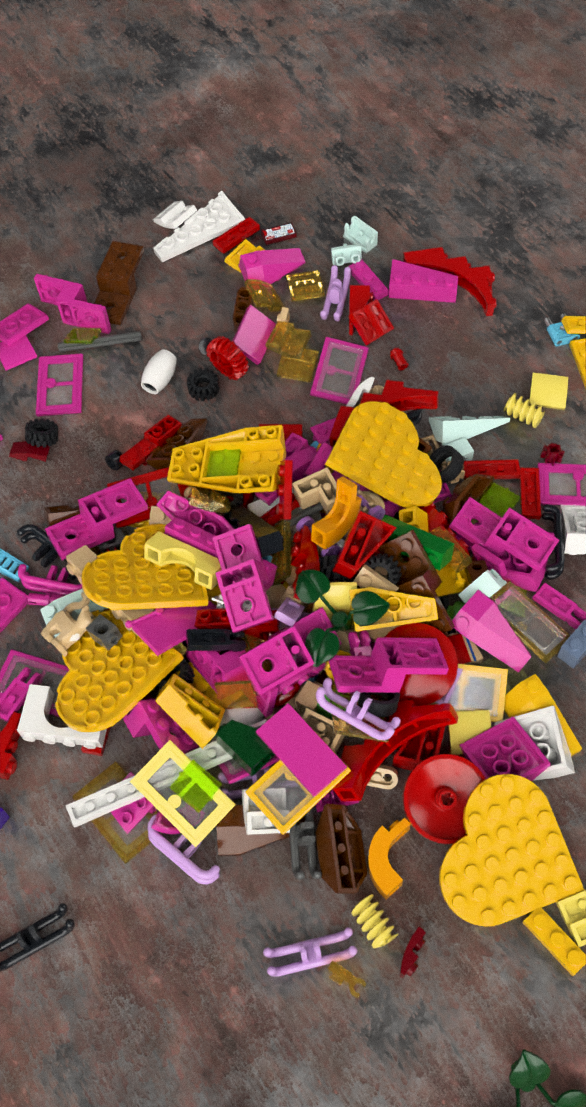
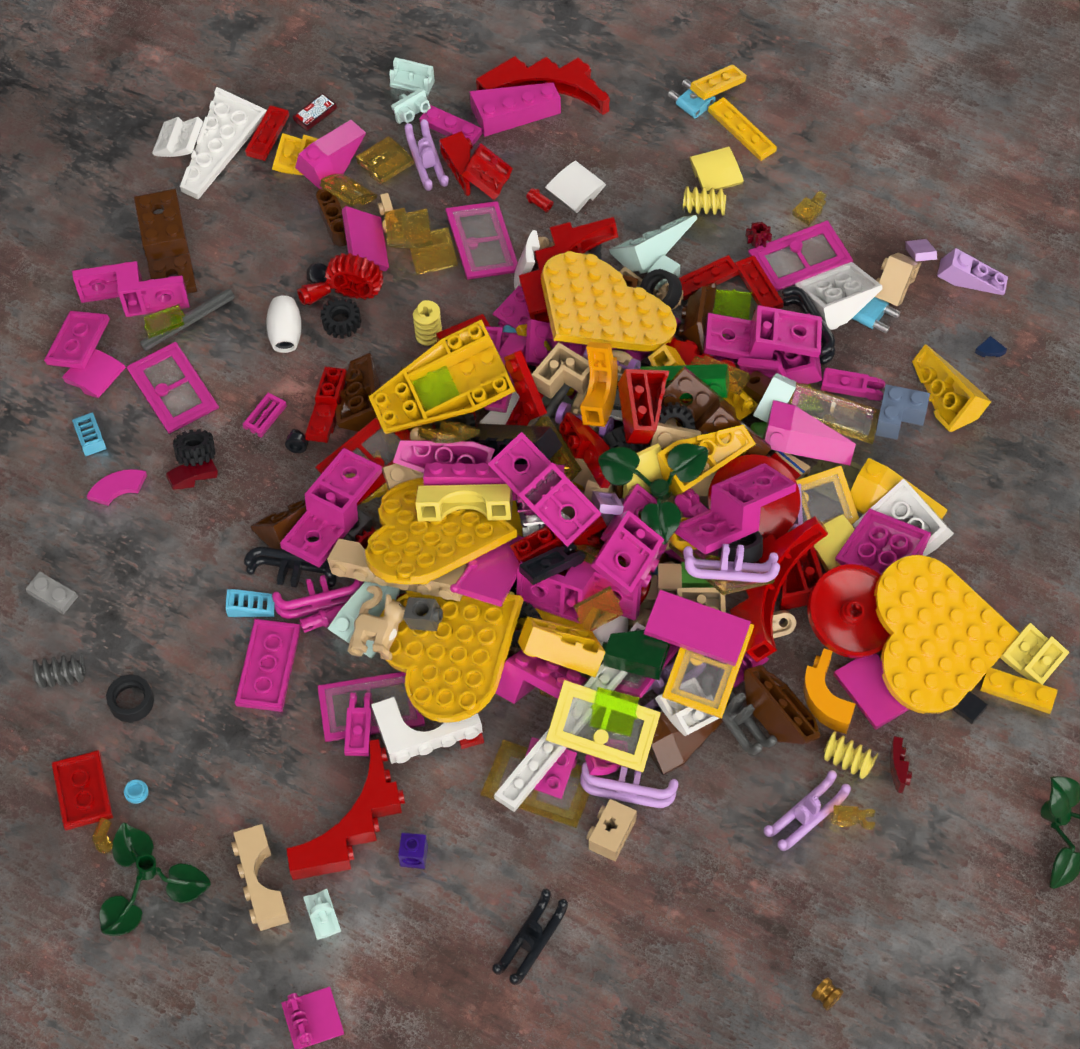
camera: 30 degrees left, 0 degrees up
none -> dark pink tile [243,392,287,438]
none -> red cone [297,281,331,305]
none -> light yellow piece [413,300,442,346]
none -> white slope [545,160,606,213]
none -> tan brick [586,799,637,862]
none -> dark pink tile [834,653,910,730]
none -> black tile [953,691,988,724]

